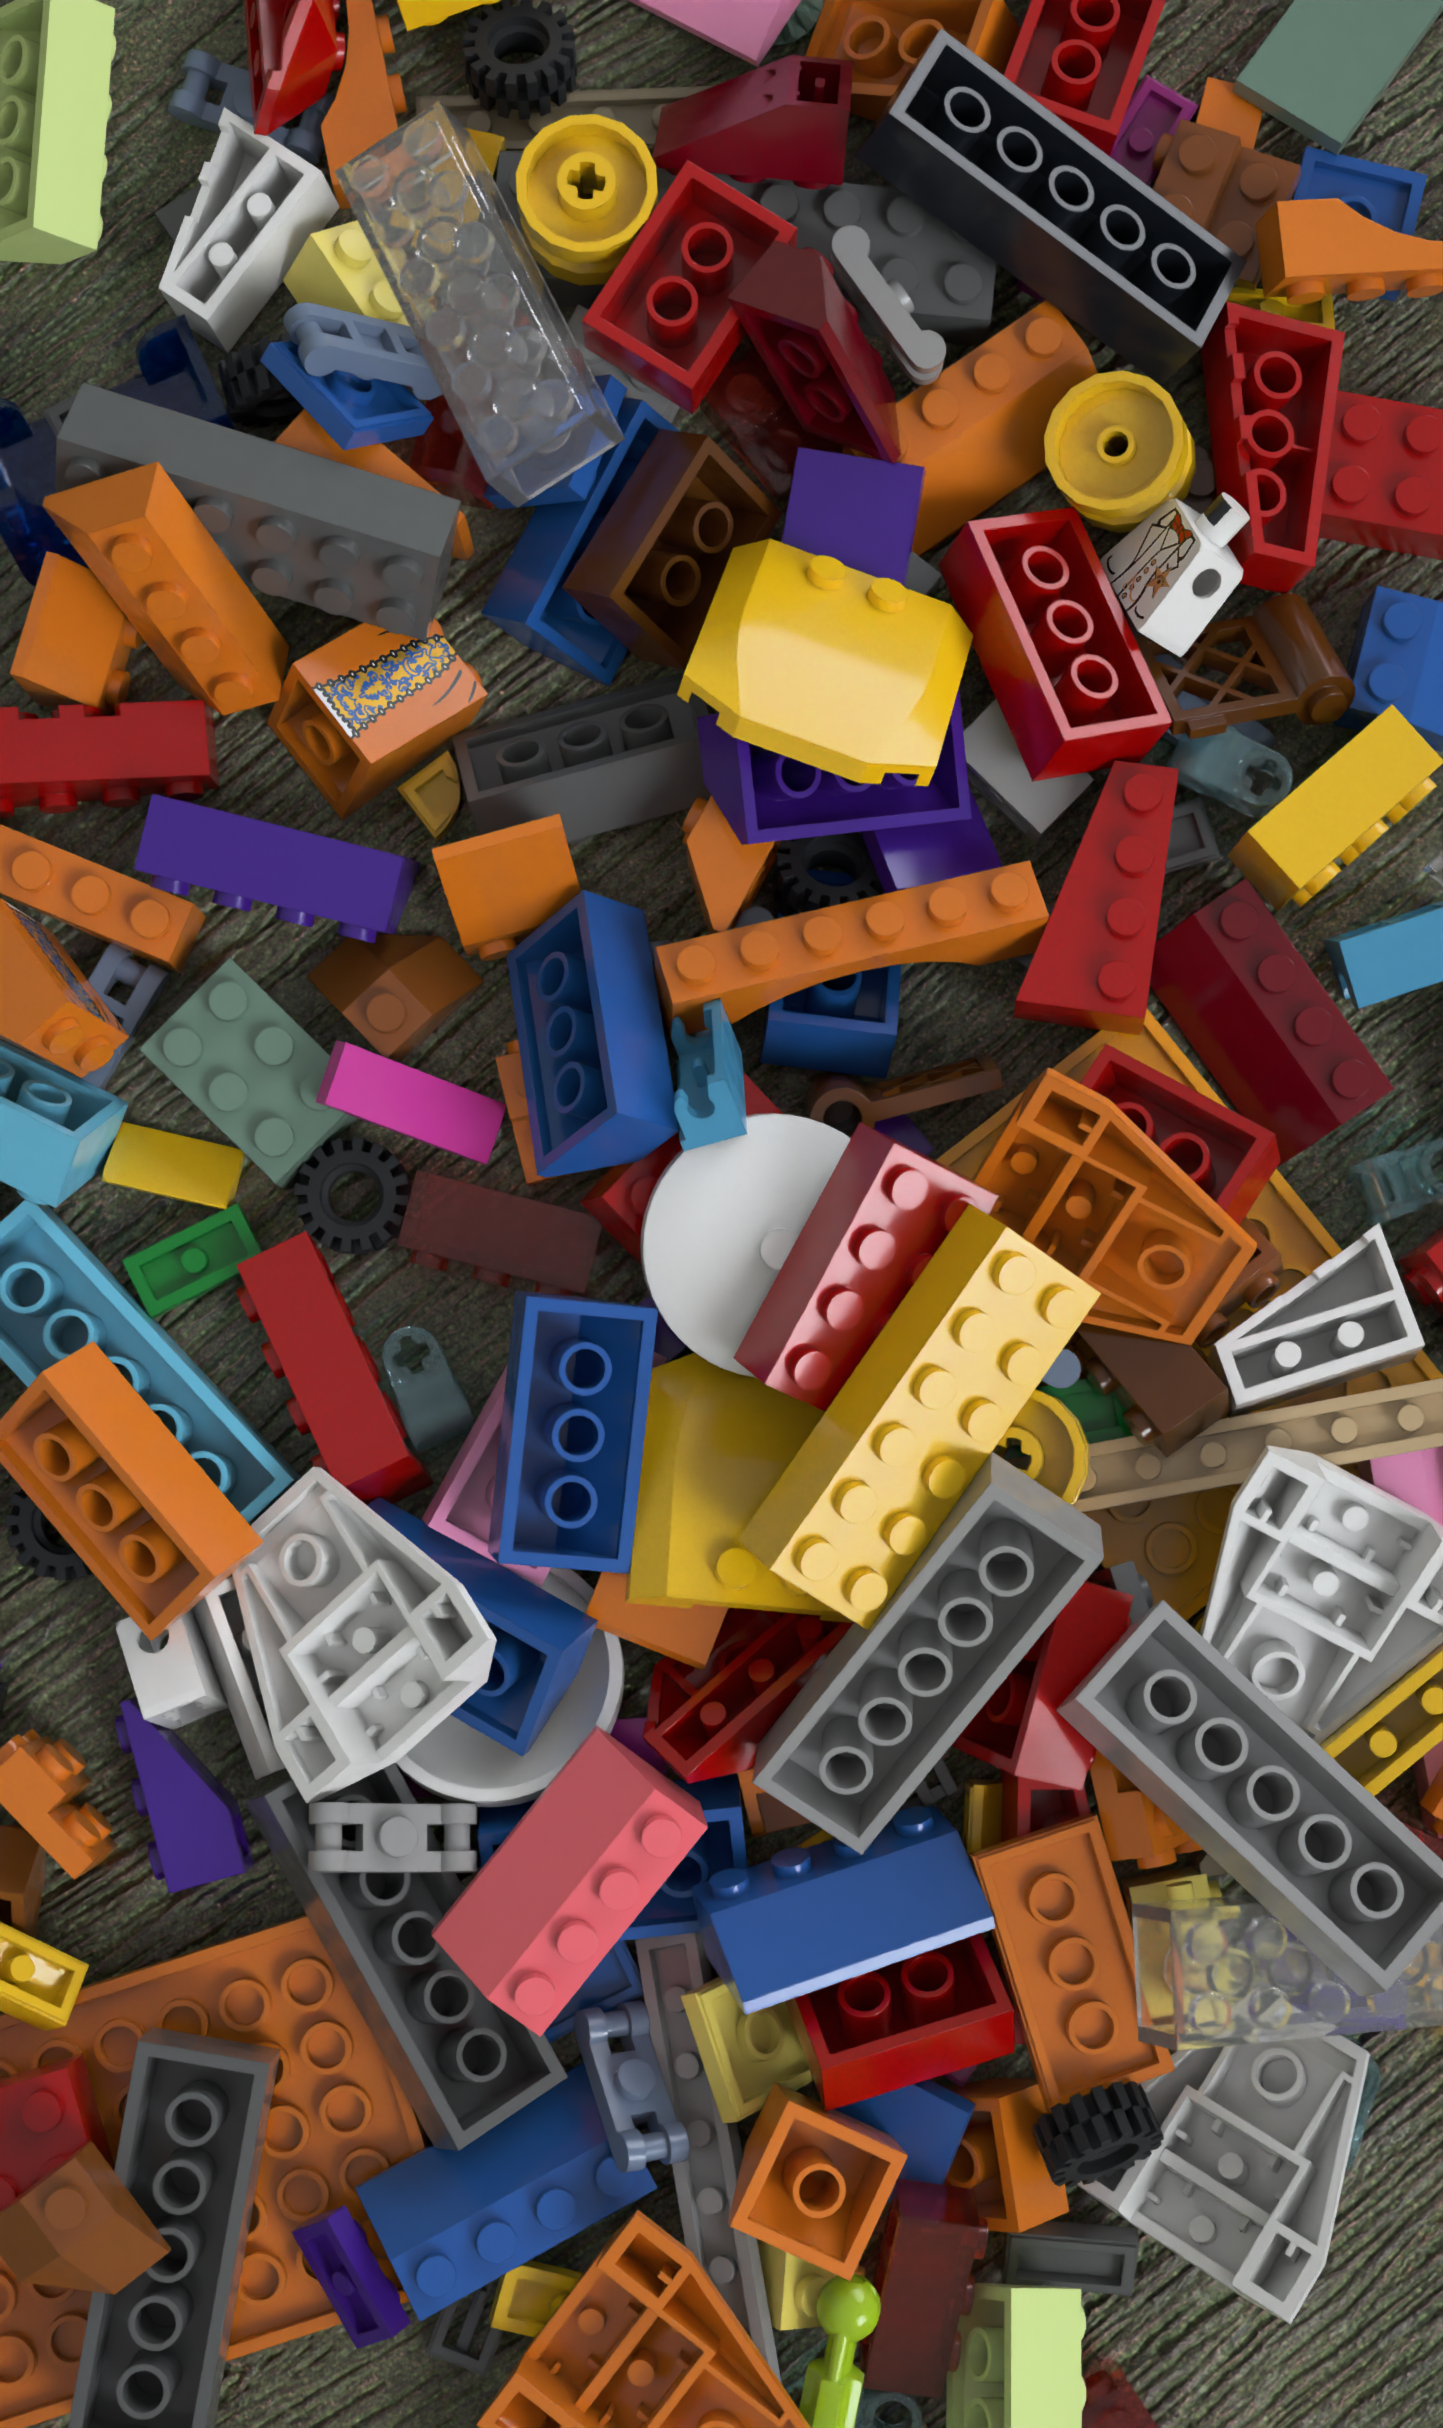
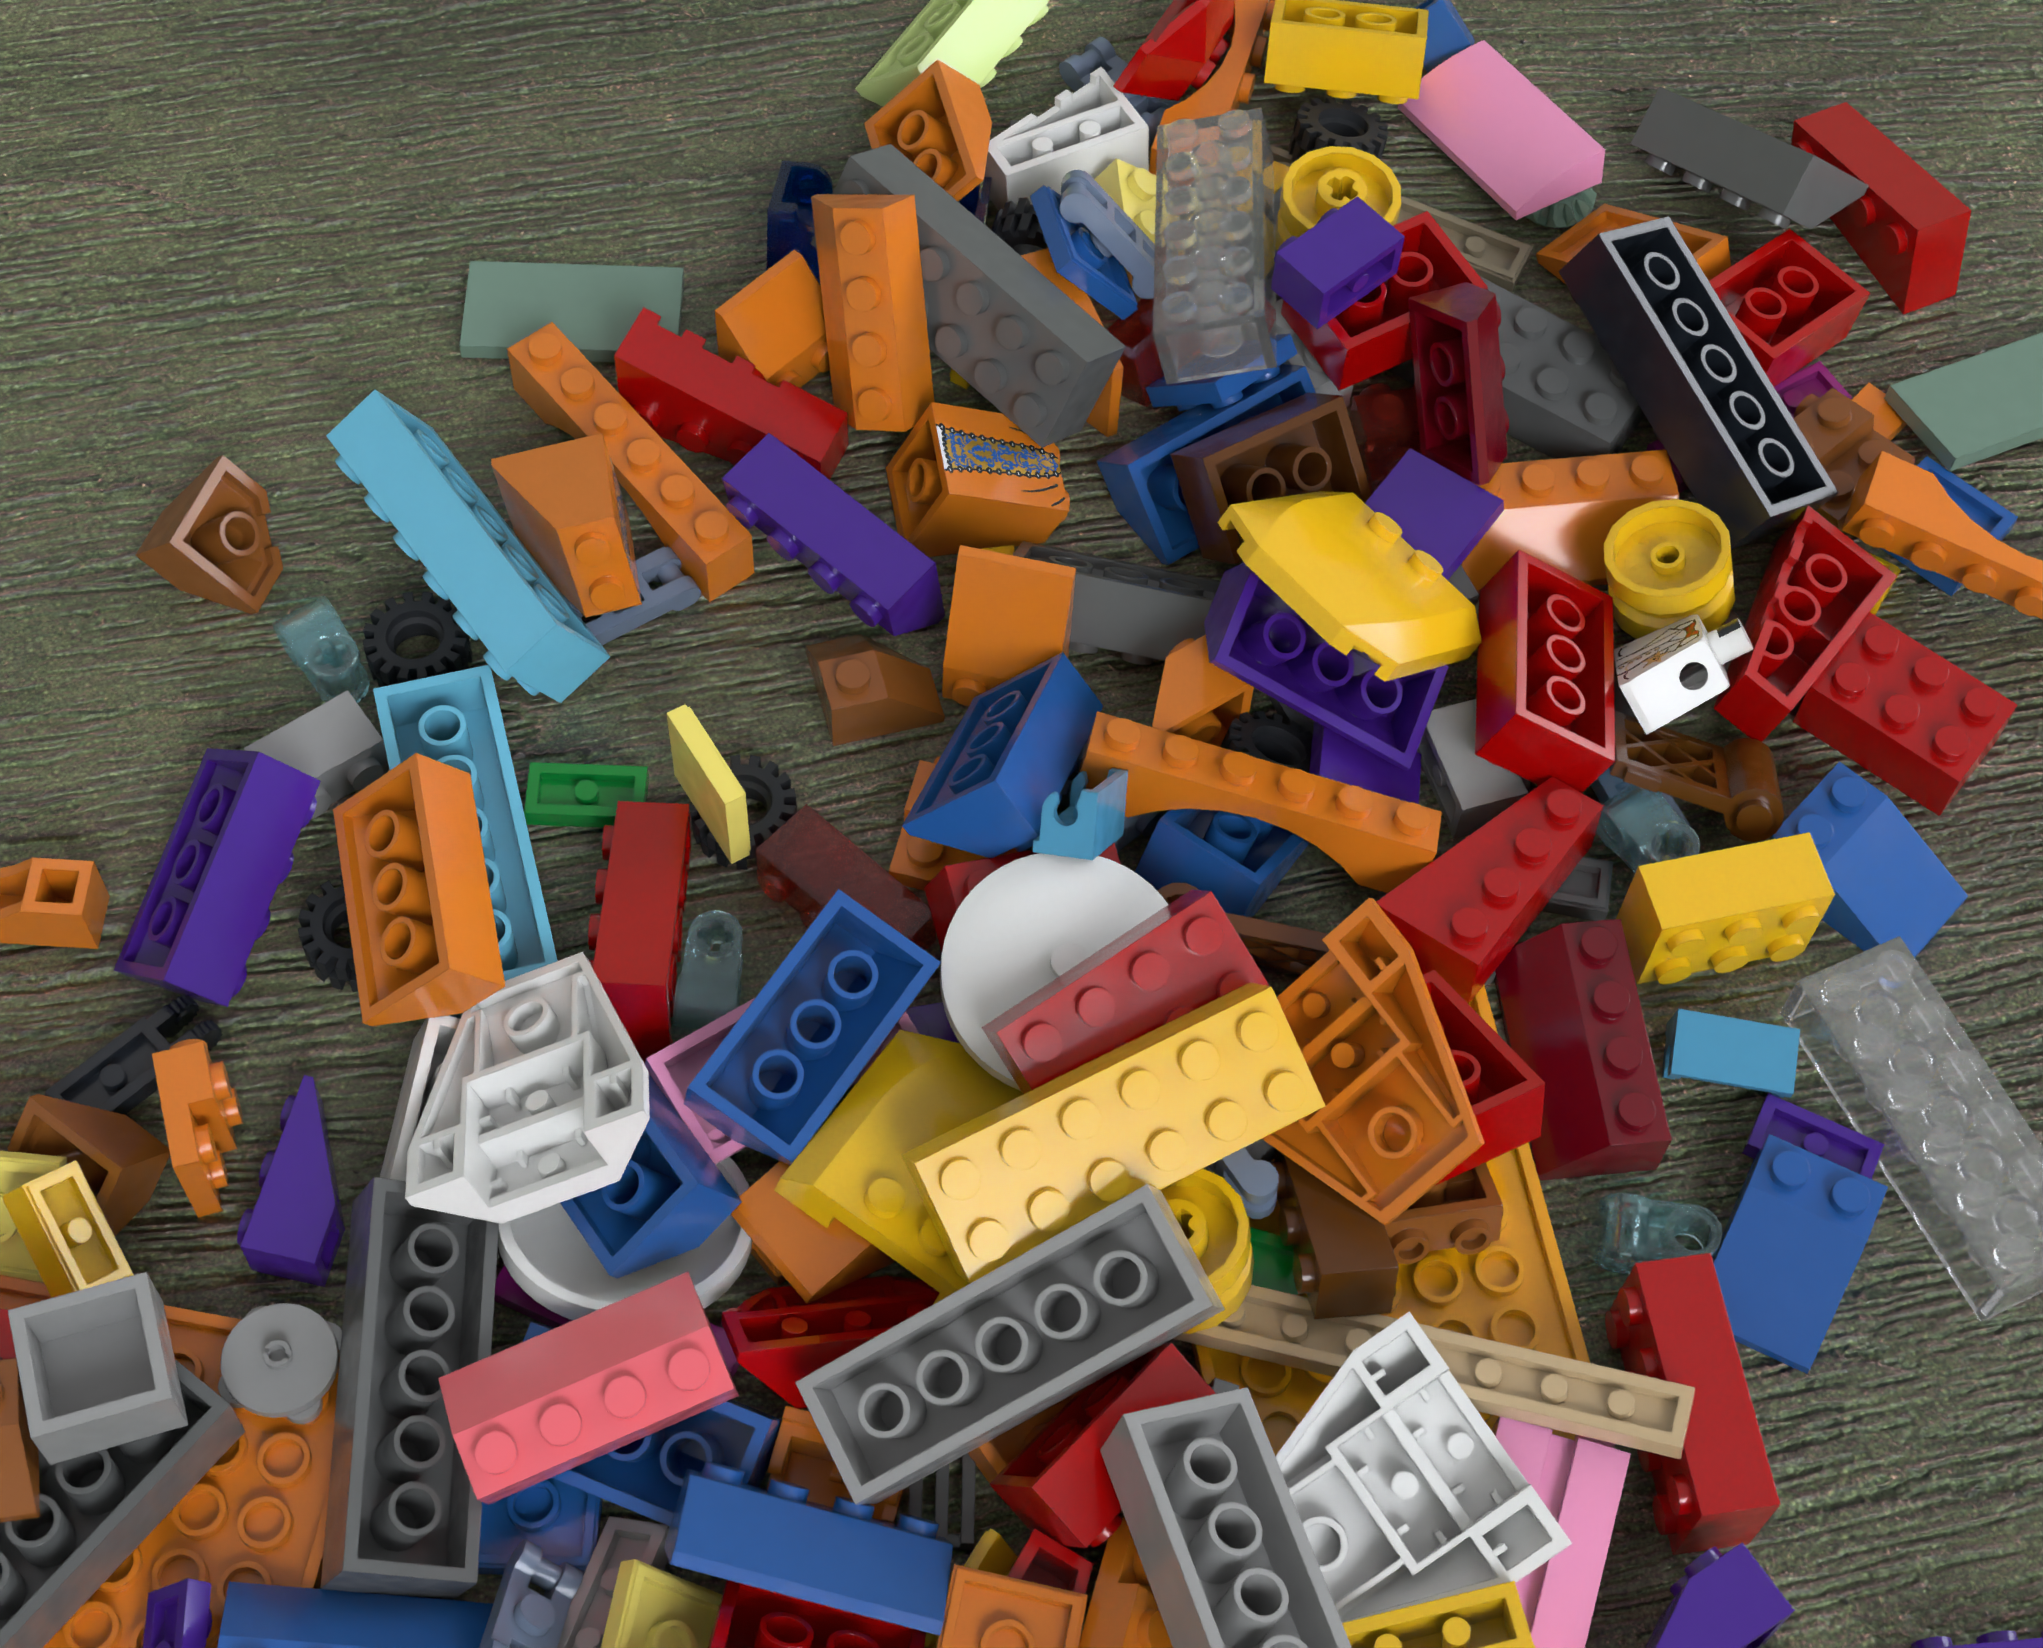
camera: 25 degrees right, 25 degrees down
yellow slope [101,1122,246,1210] -> none
white torso [116,1608,229,1730] -> none
sand green brick [139,958,357,1190] -> none
light grey plate [308,1802,477,1873] -> none
dark pink tile [315,1041,507,1165] -> none
dark red slope [652,55,854,190] -> none
light grey plate [830,225,946,385] -> none
white wedge [1207,1223,1425,1418] -> none
none -> light grey piece [8,1272,188,1465]
none -> light grey piece [218,1303,342,1424]
none -> light yellow tile [666,704,751,864]
none -> orange slope [864,59,992,201]
none -> dark purple brick [1271,196,1405,329]

